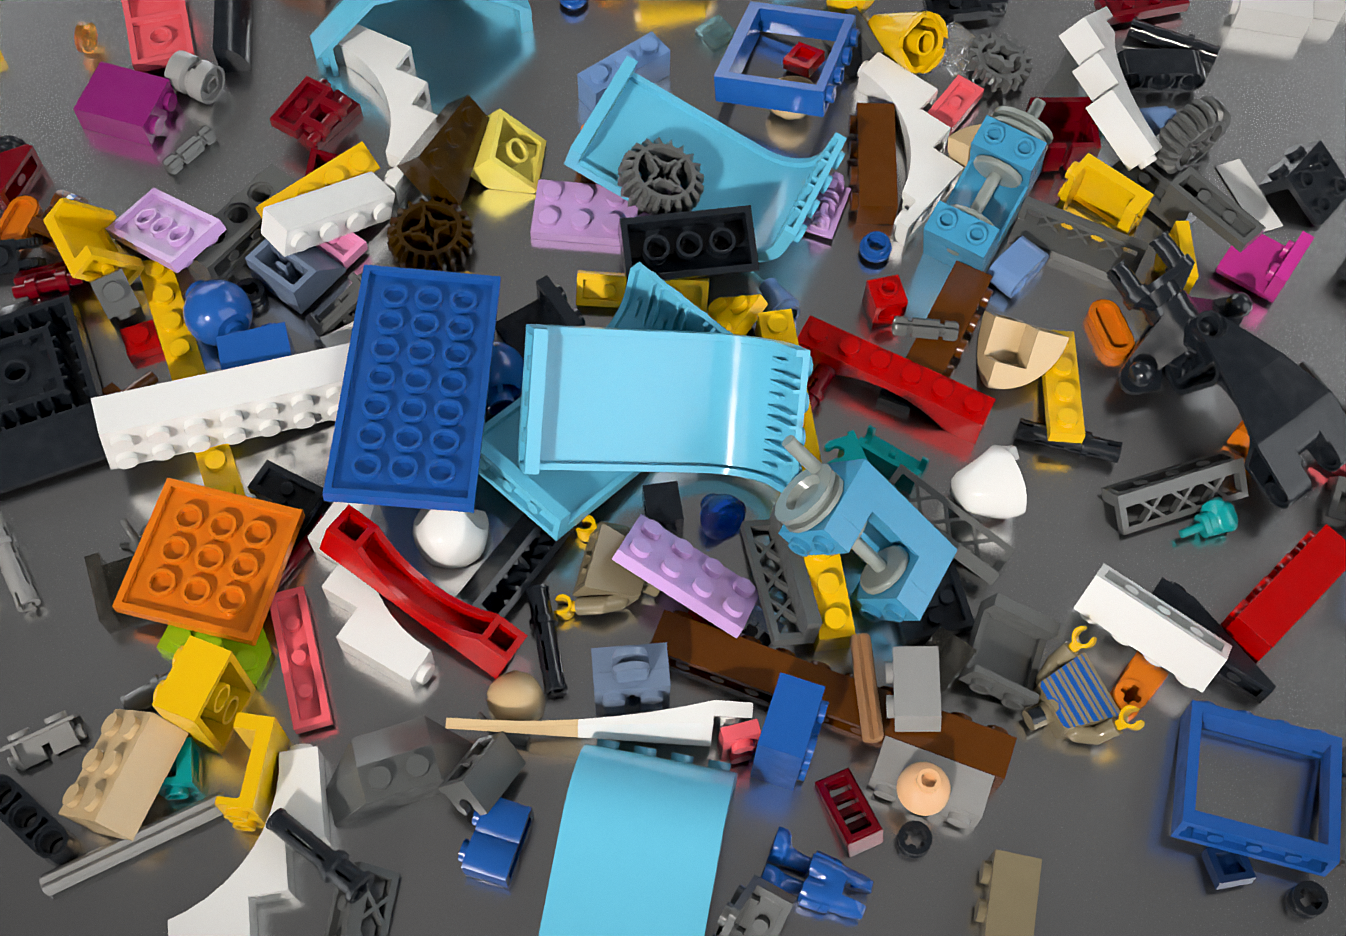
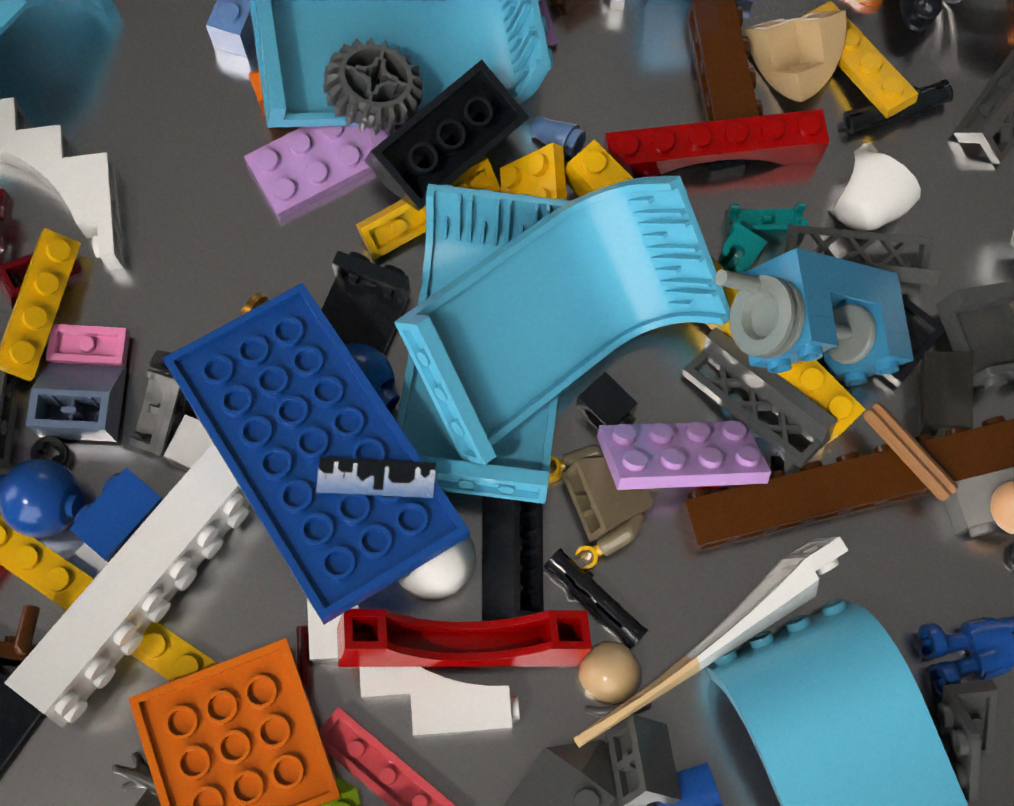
camera: 35 degrees left, 10 degrees up
black plate [247,460,324,543] -> none
white brick [261,171,395,257] -> none
dark brown gear [387,195,475,272] -> none
dark brown wedge [397,94,489,206] -> none
light yellow slope [470,108,547,194] -> none
sand blue brick [591,642,671,717] -> none
clear blue brick [700,493,746,540] -> none
coral plate [716,719,761,764] -> none
blue brick [750,672,829,791] -> none
dark red slope [815,767,883,857] -> none
blue plate [859,231,892,263] -> none
red brick [862,274,908,329] -> none
light grey brick [885,646,942,732] -> none
dark grey axle [892,316,959,341] -> none
none -> sticker [316,457,436,498]

